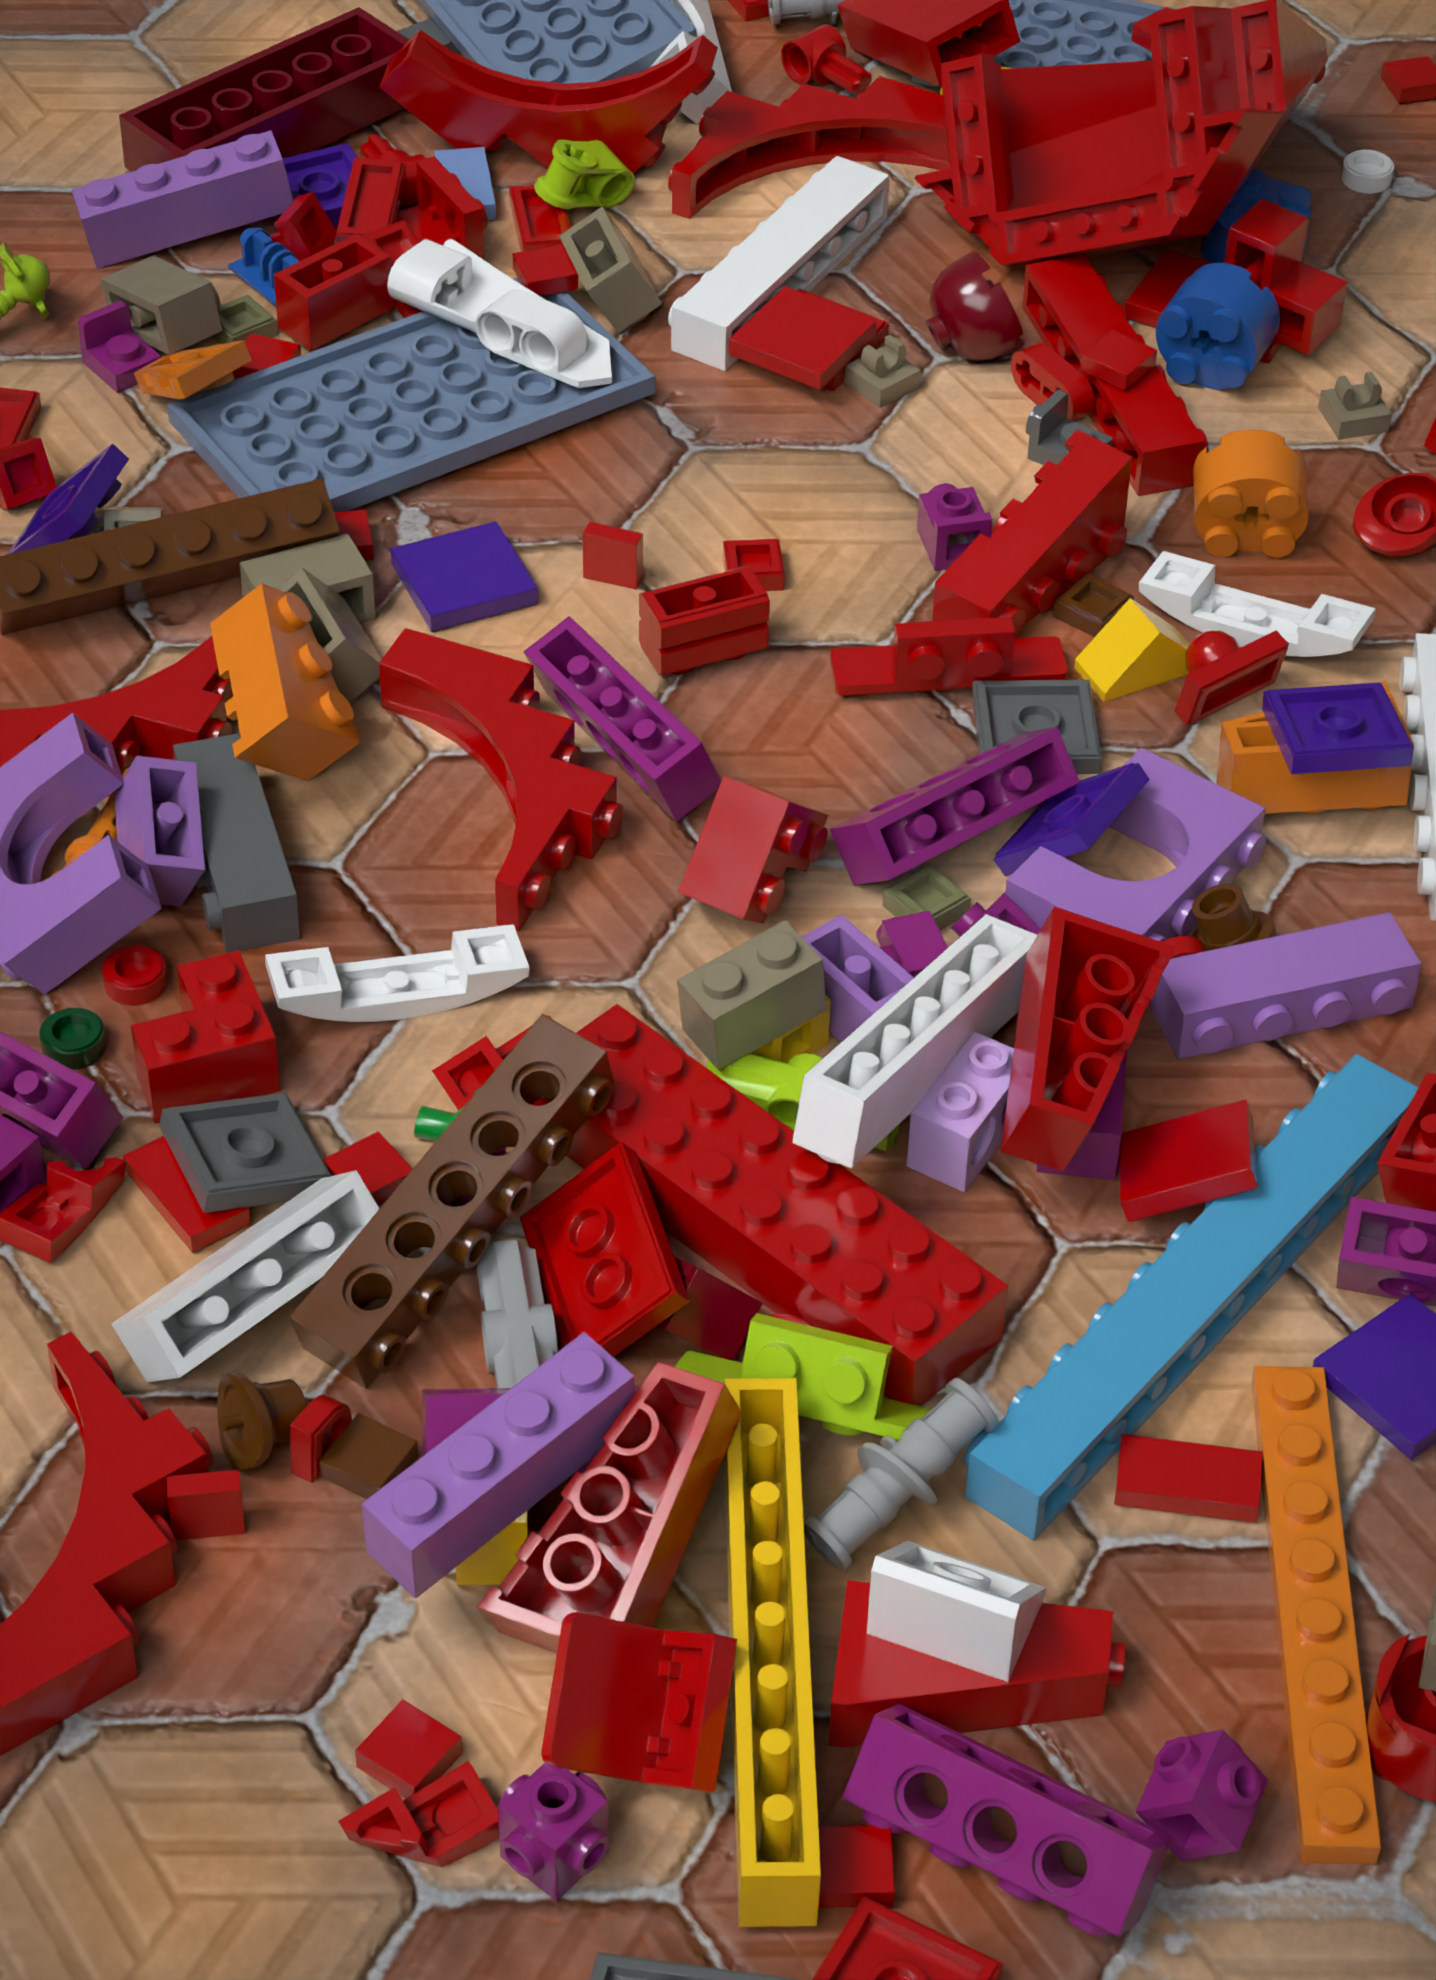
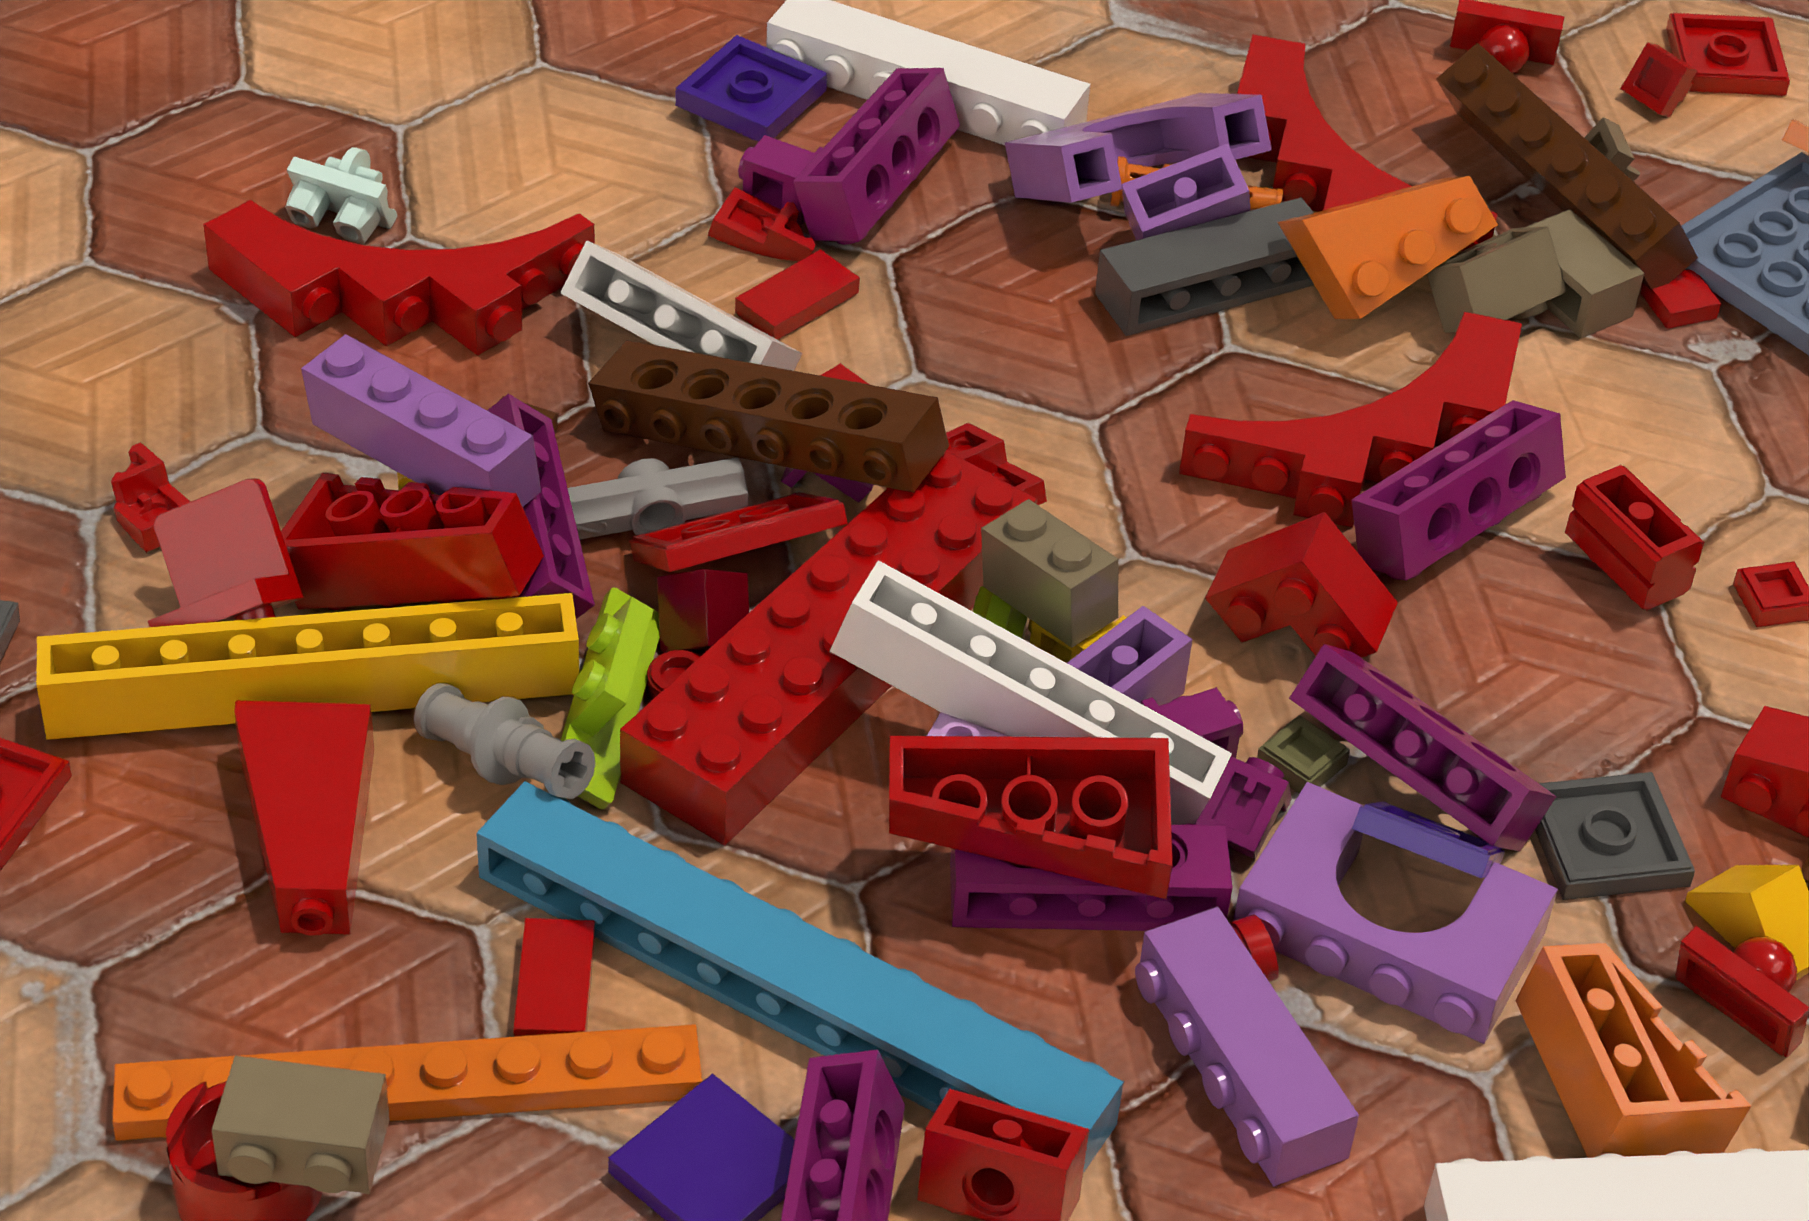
camera: 80 degrees right, 0 degrees up
dark purple plate [7,443,129,555] -> none
dark green tile [39,1008,106,1070] -> none
red tile [102,945,168,1006] -> none
red brick [131,950,280,1124] -> none
dark grey tile [159,1093,332,1213] -> none
red tile [166,1470,245,1541] -> none
reddish brown piece [217,1371,307,1471] -> none
white slope [265,924,529,1022] -> none
red tile [290,1394,352,1483] -> none
red tile [355,1699,463,1799] -> none
dark purple tile [390,521,538,632] -> none
magenta brick [498,1763,610,1902] -> none
red tile [583,522,643,590] -> none
red tile [818,1825,895,1908] -> none
red bracket [830,617,1068,695] -> none
magenta brick [842,1703,1173,1937] -> none
white slope [867,1541,1047,1682] -> none
red tile [1120,1099,1258,1222] -> none
magenta brick [1135,1729,1268,1861] -> none
reddish brown piece [1192,884,1277,951] -> none
dark purple tile [1262,682,1414,774] -> none

